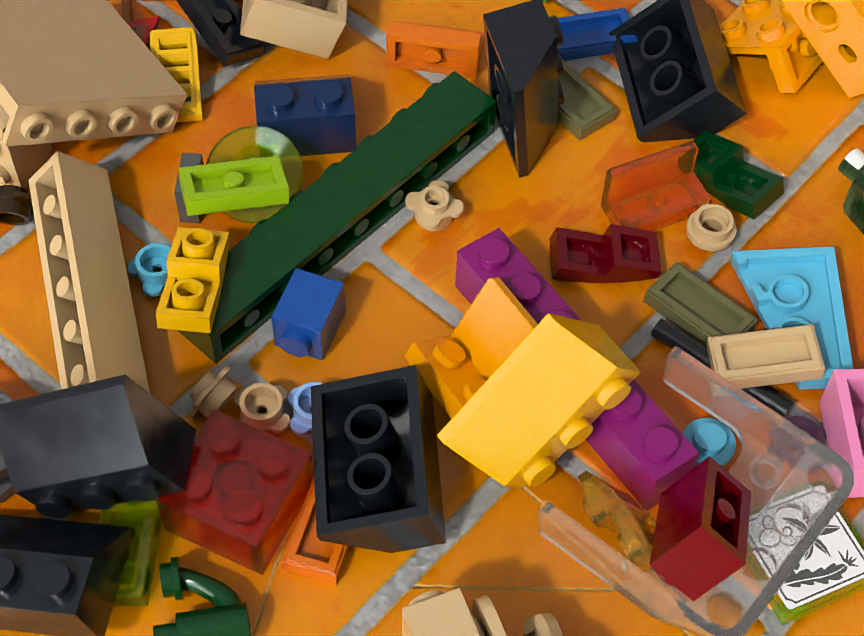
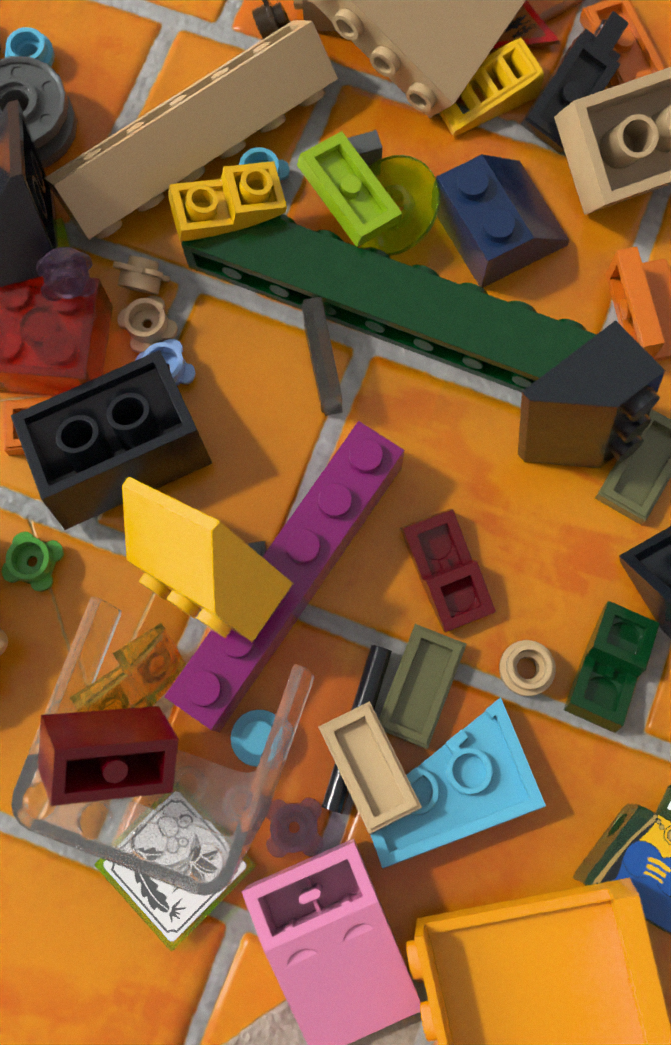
camera: 75 degrees right, 20 degrees up
blue brick [271,268,346,360] -> none
light orange bracket [404,277,538,419] -> none
tan plate [405,180,464,231] -> none
clear orange panel [601,141,712,231] -> none
none -> bright green plate [1,532,64,592]
none -> plate [36,247,96,301]
none -> clear smoke tile [301,297,343,416]

